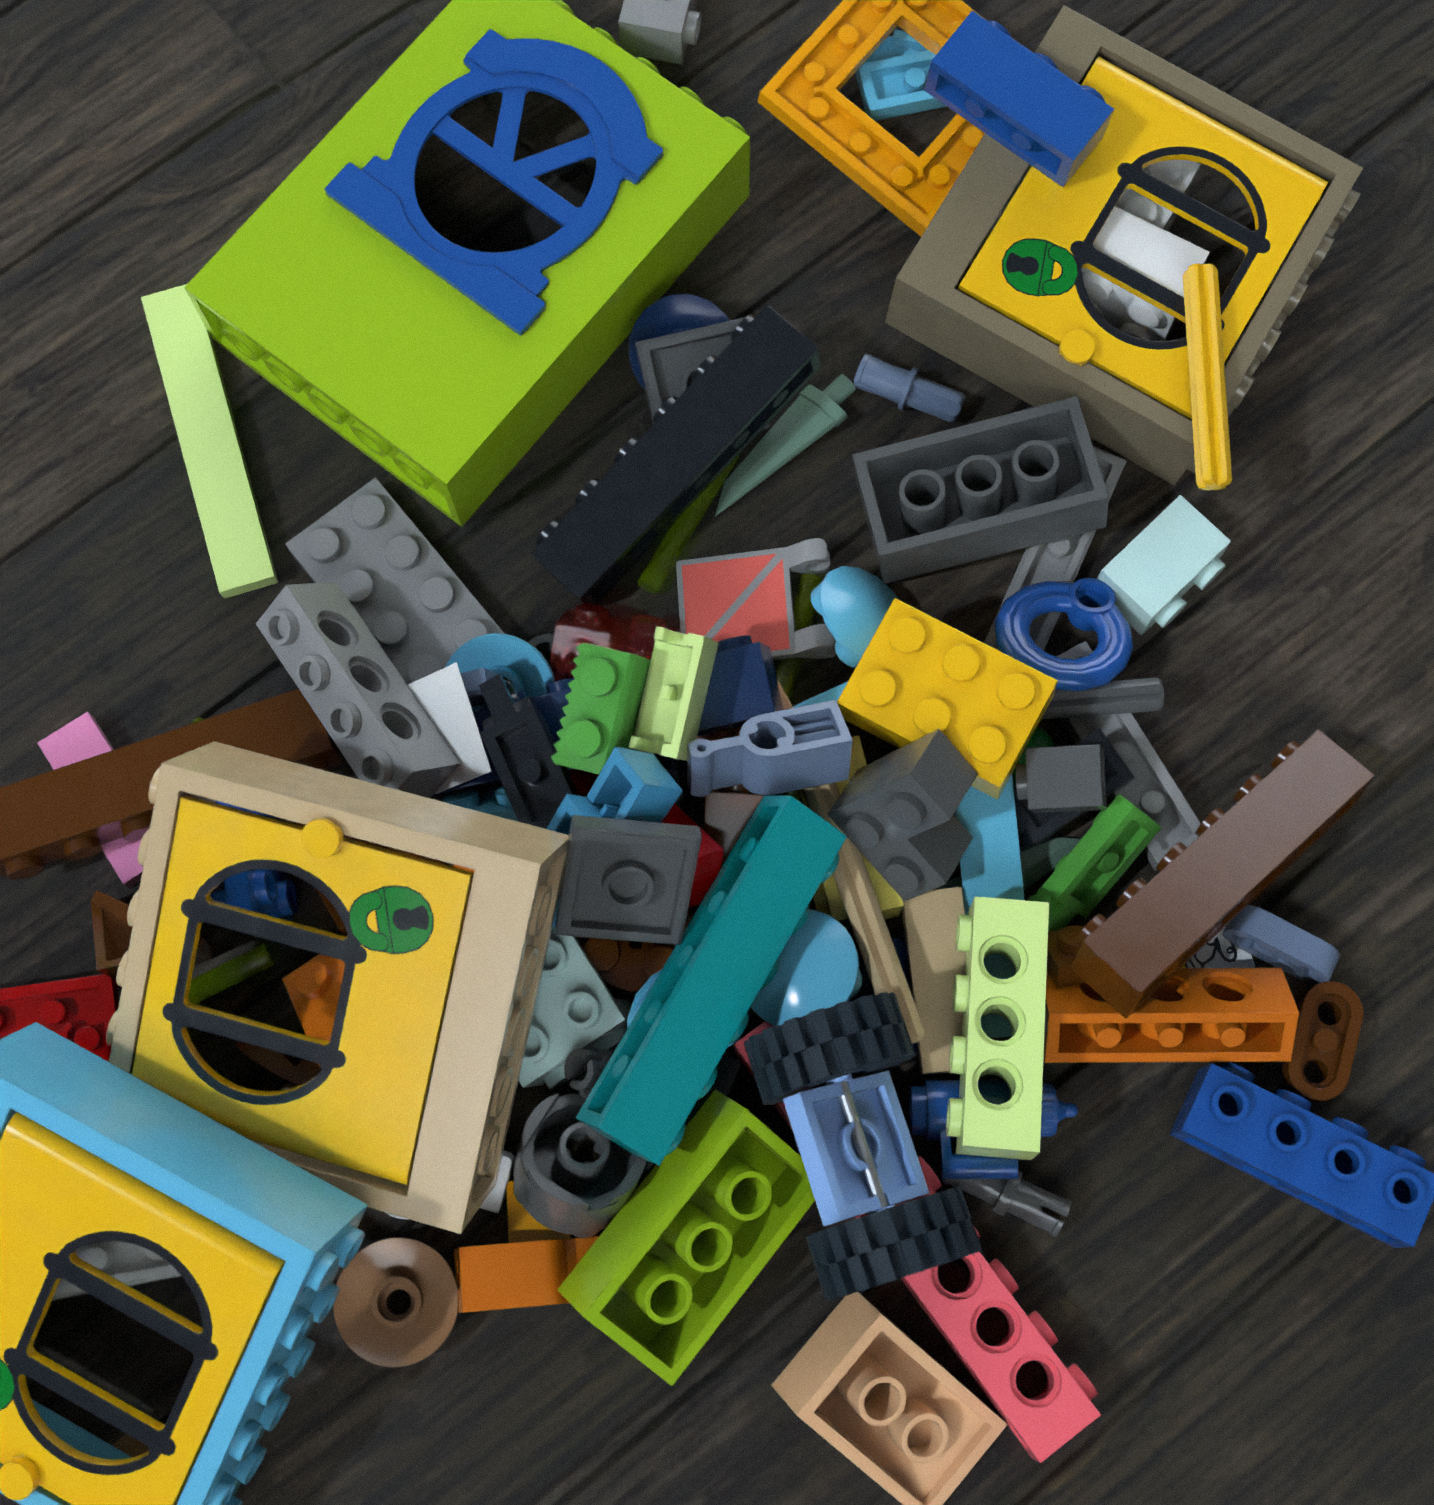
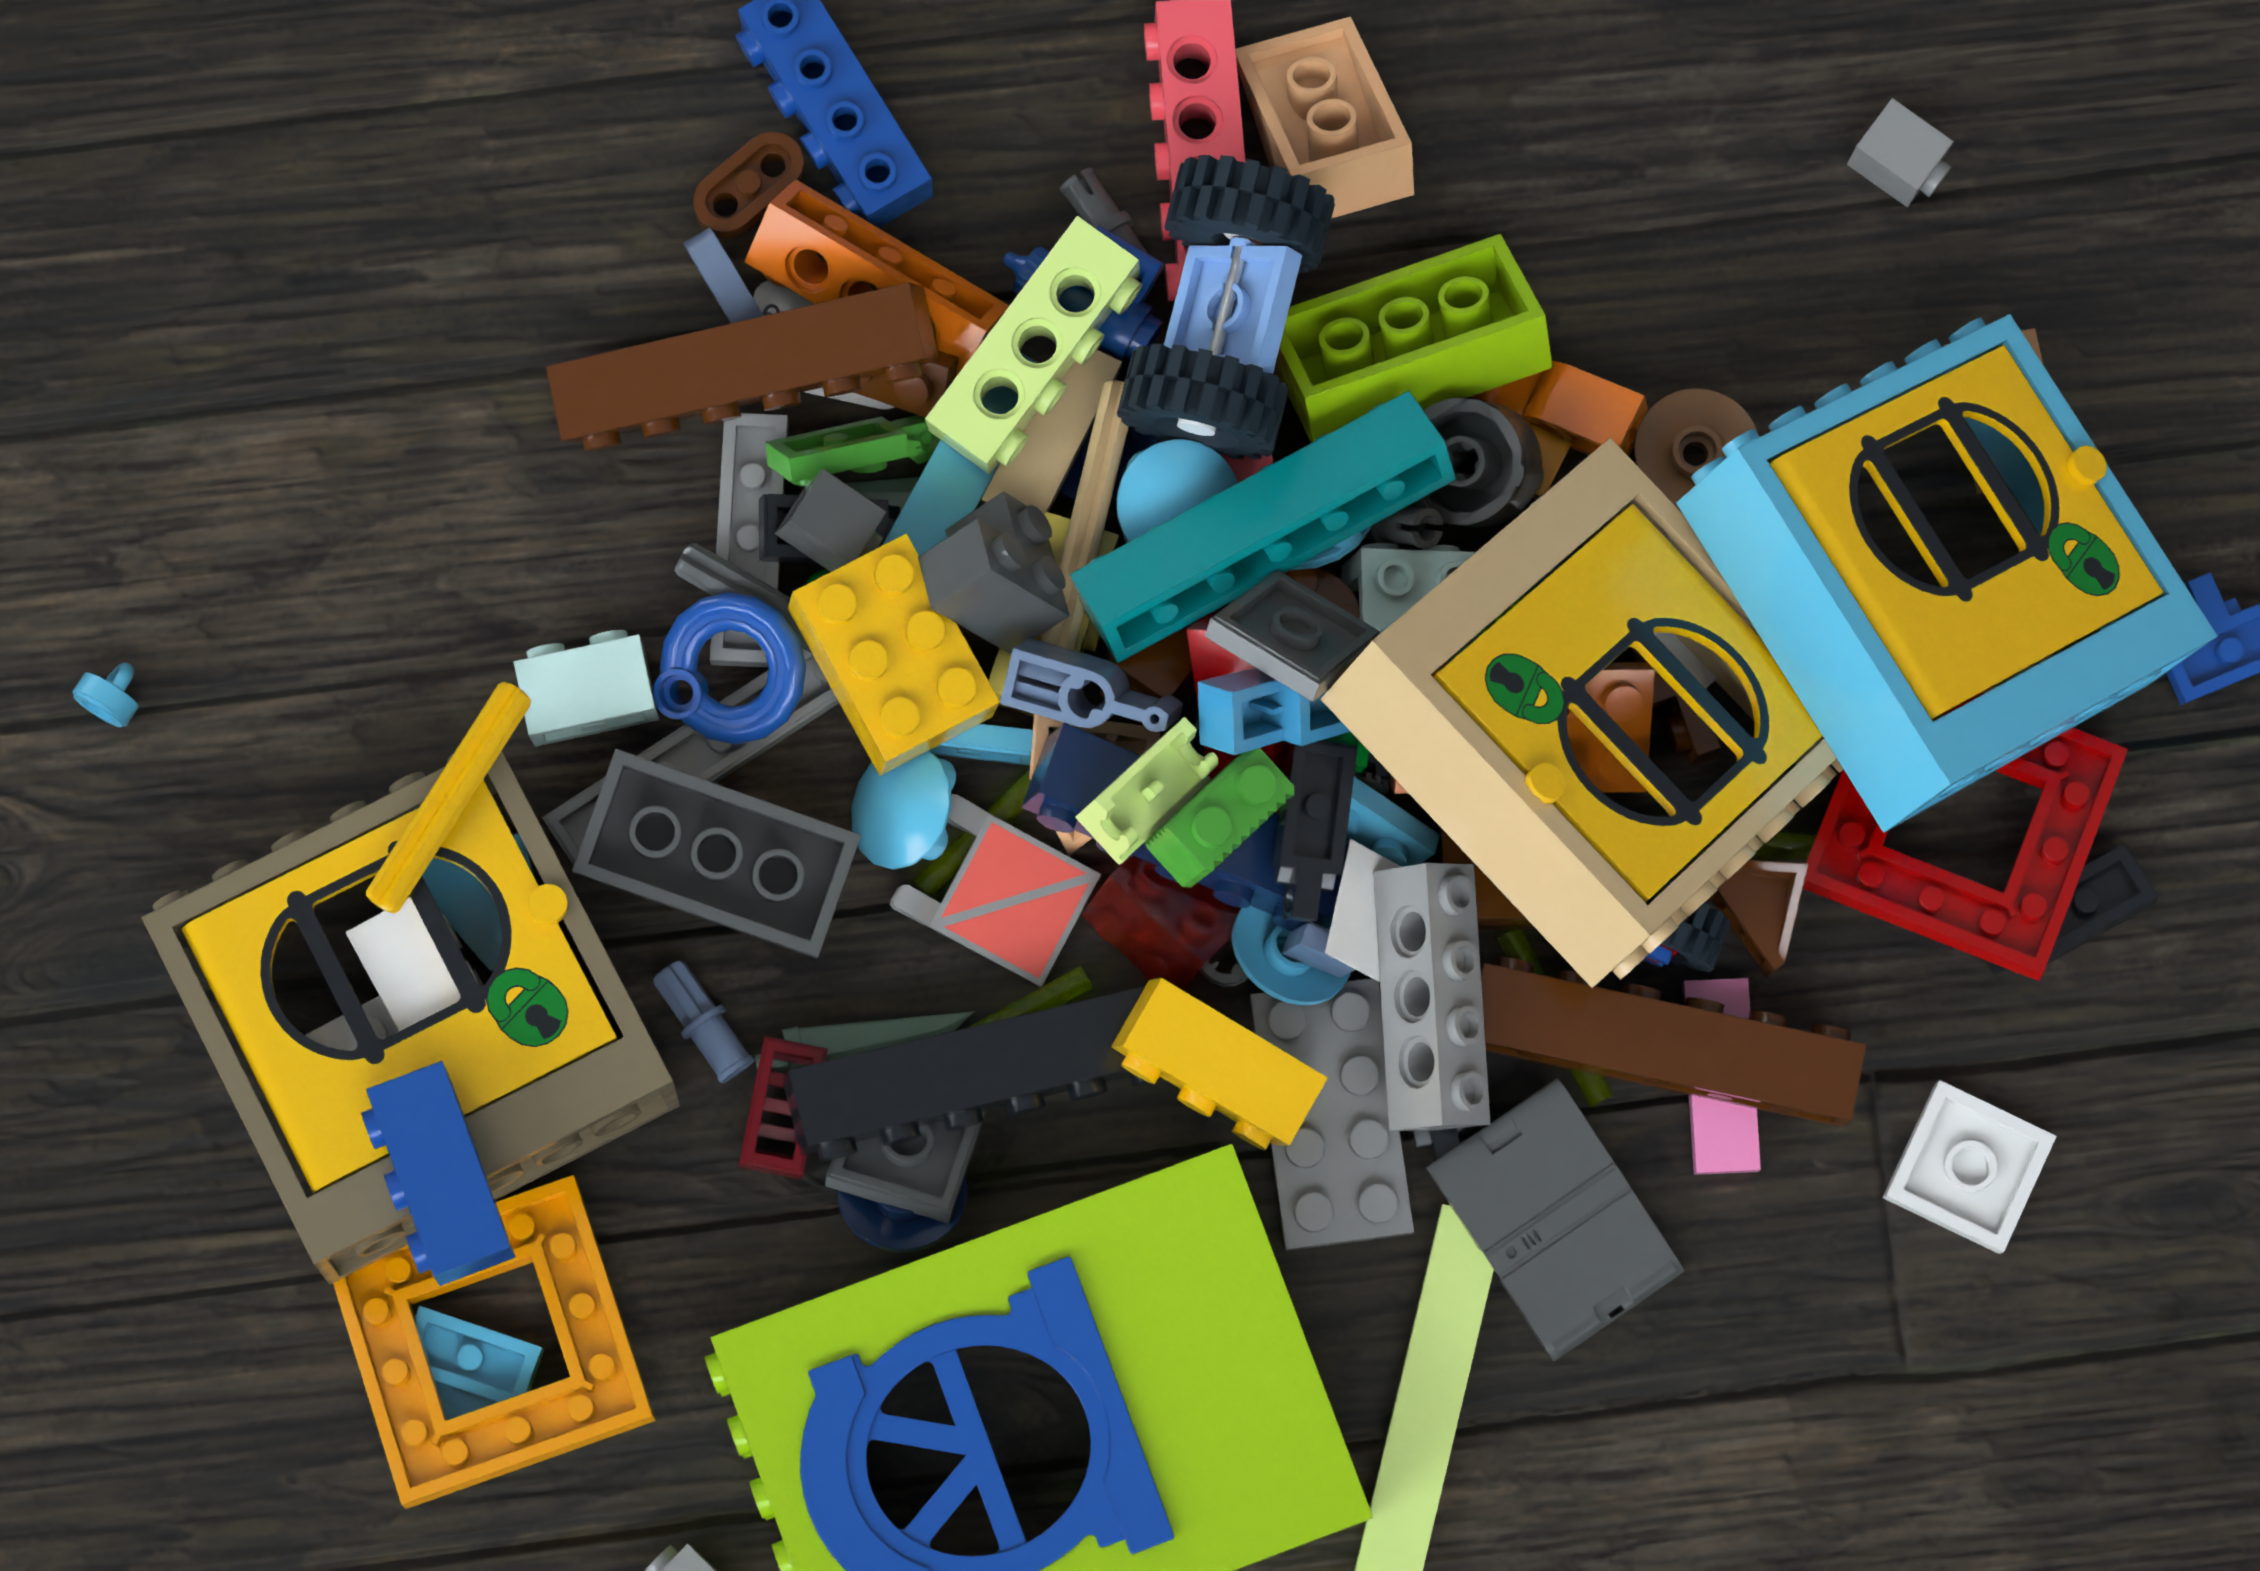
camera: 155 degrees left, 5 degrees up
none -> dark red slope [738,1036,828,1179]
none -> yellow brick [1111,978,1328,1150]
none -> dark grey piece [1426,1078,1684,1362]

